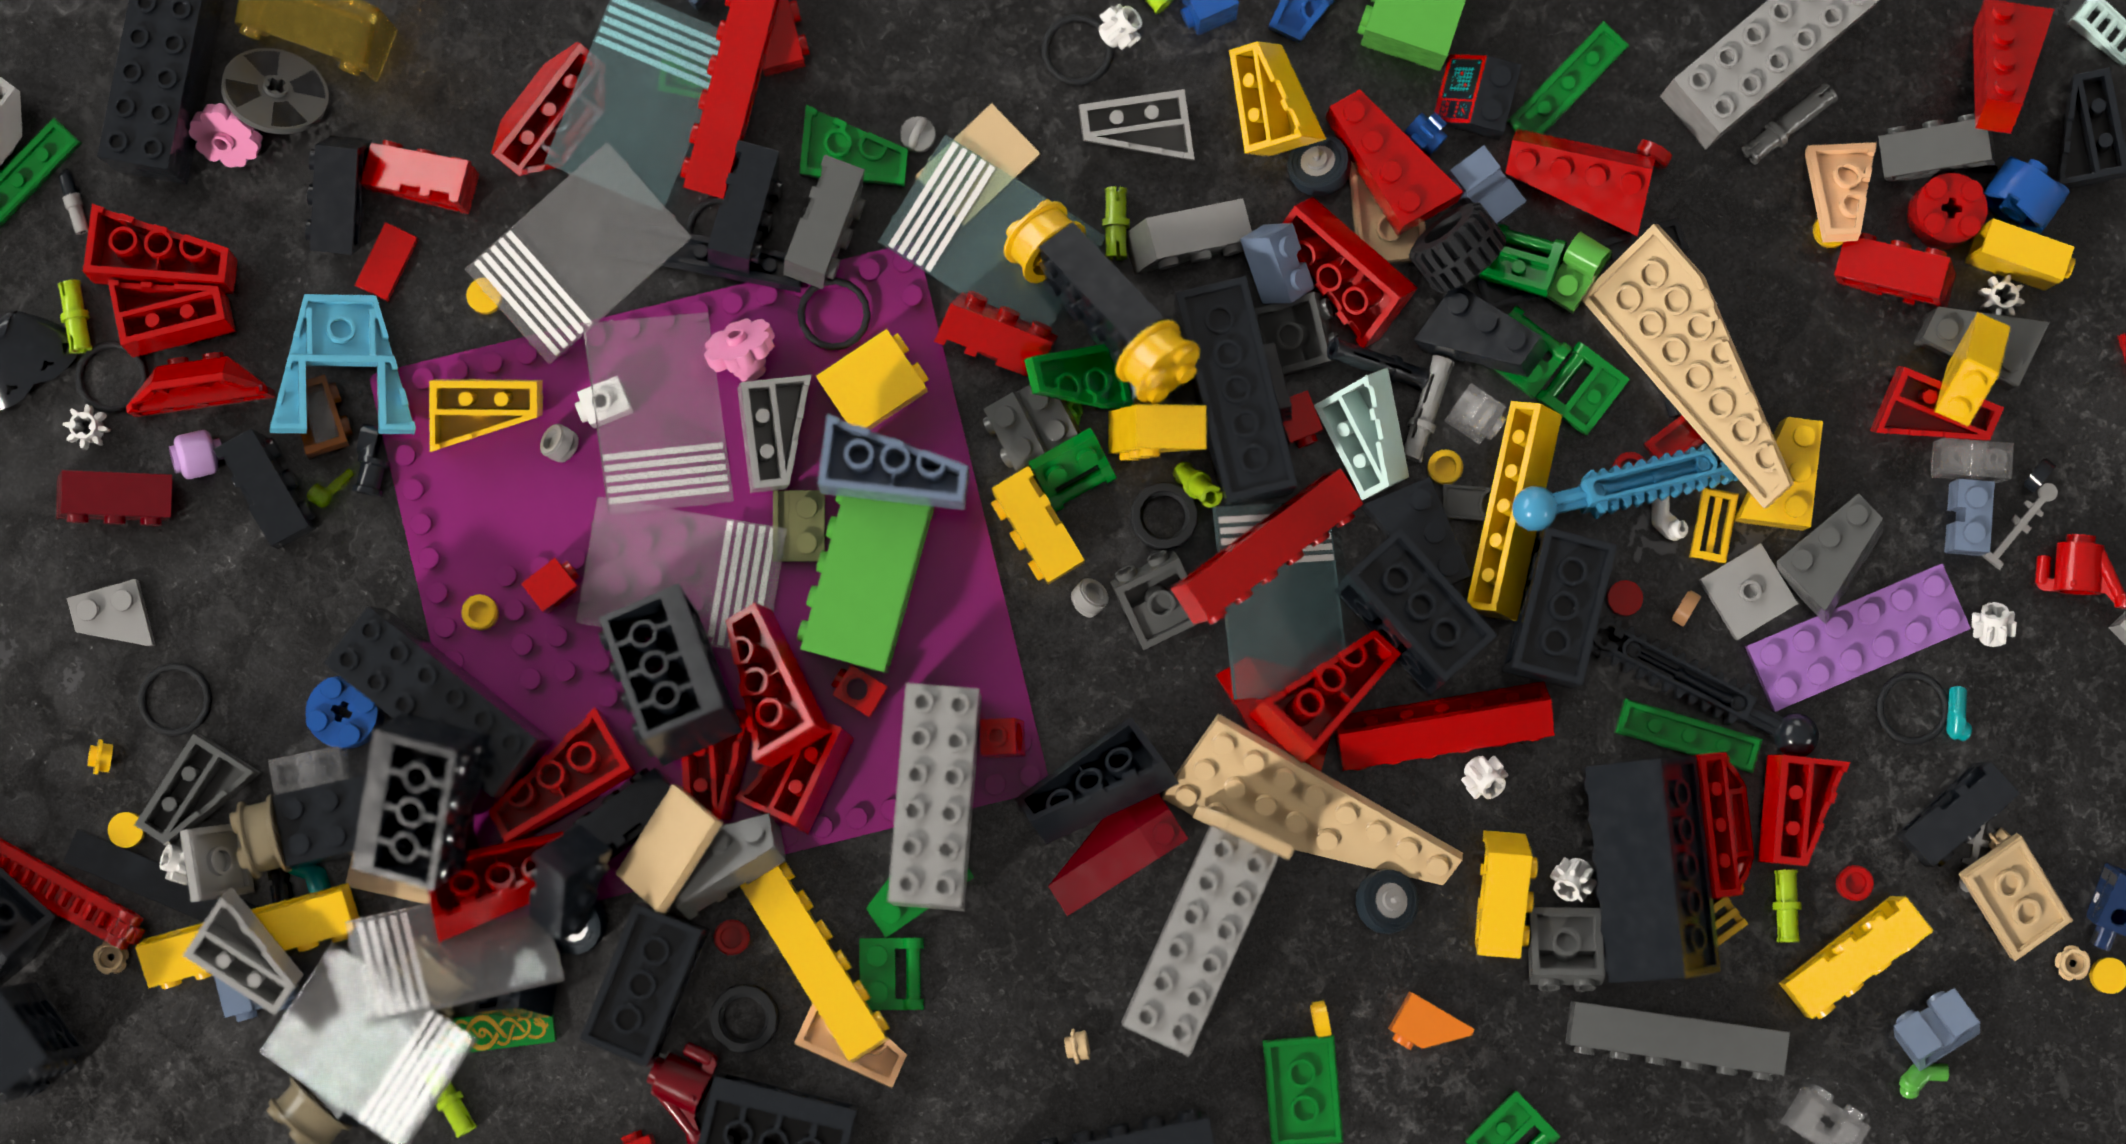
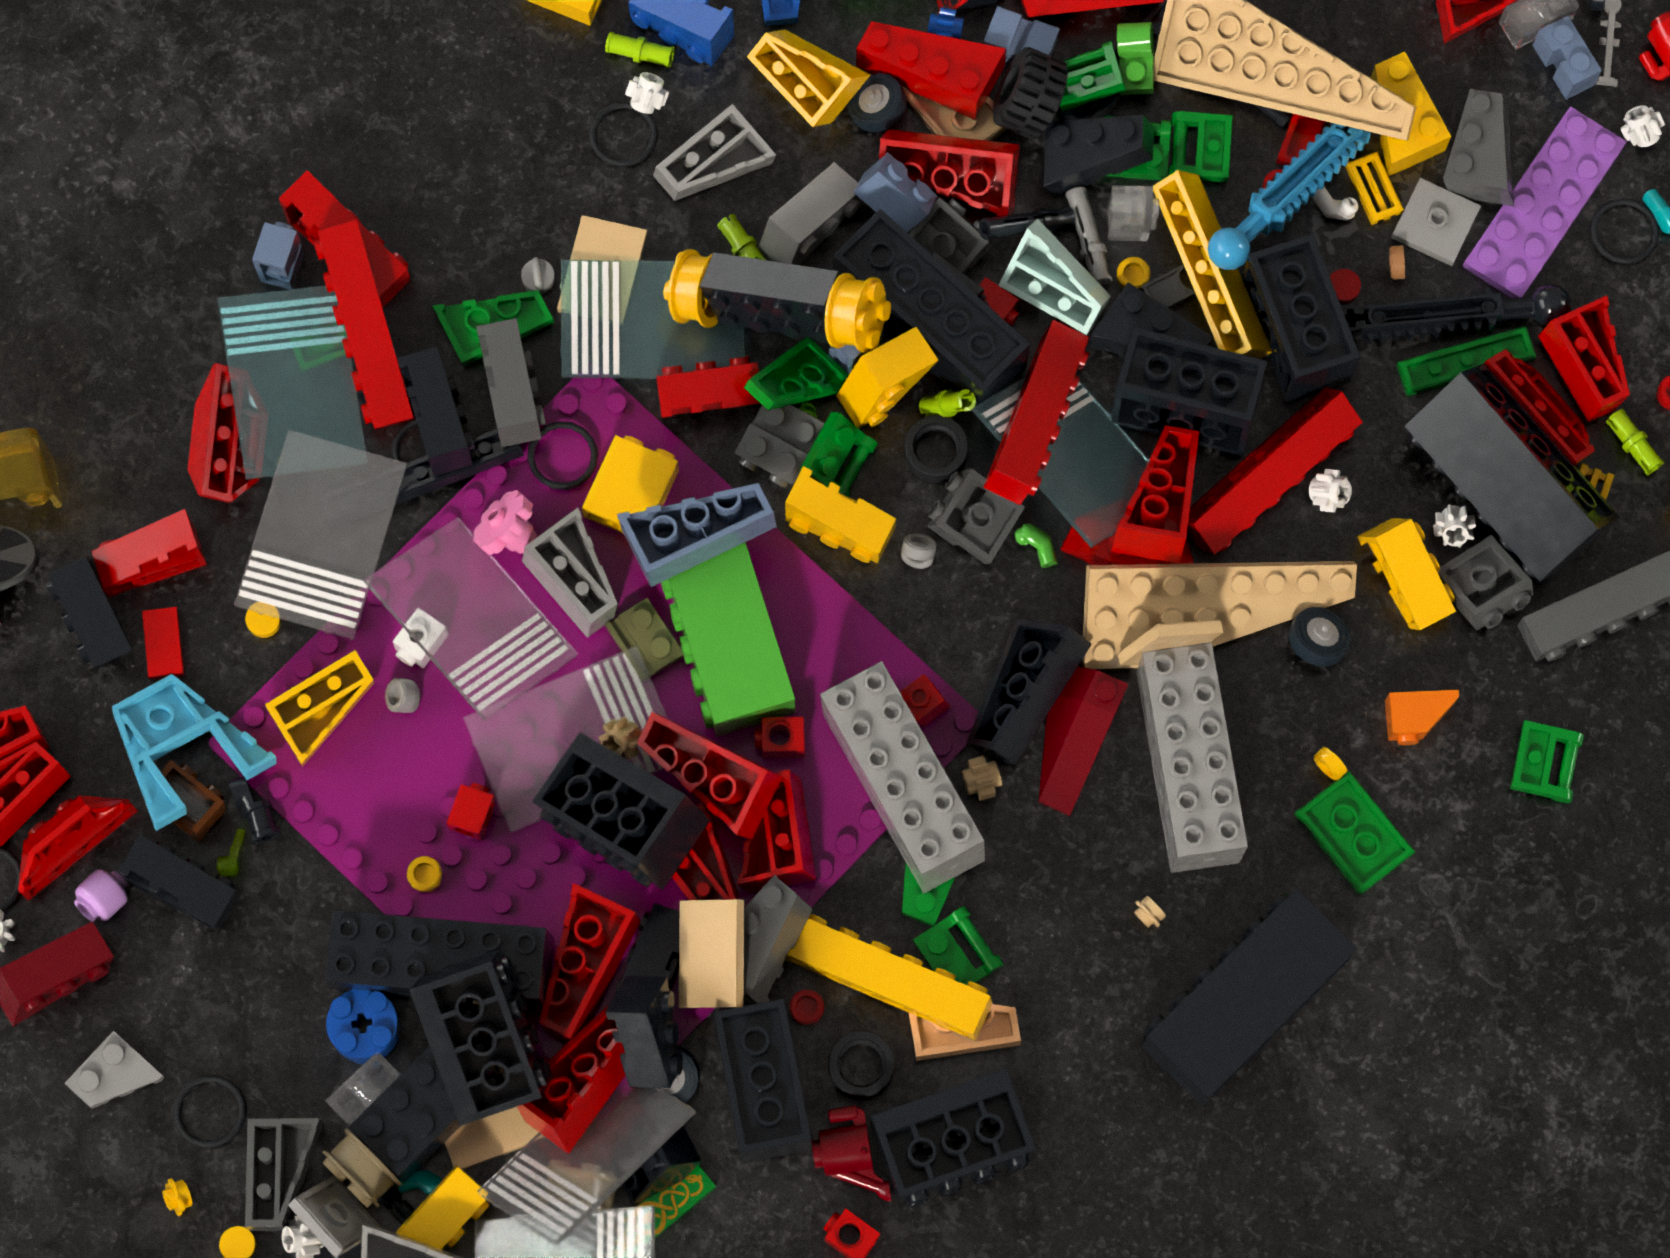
camera: 35 degrees left, 10 degrees down
none -> tan gear [599,716,641,760]
none -> tan gear [961,755,1002,801]
none -> bright green arm [1015,523,1058,568]

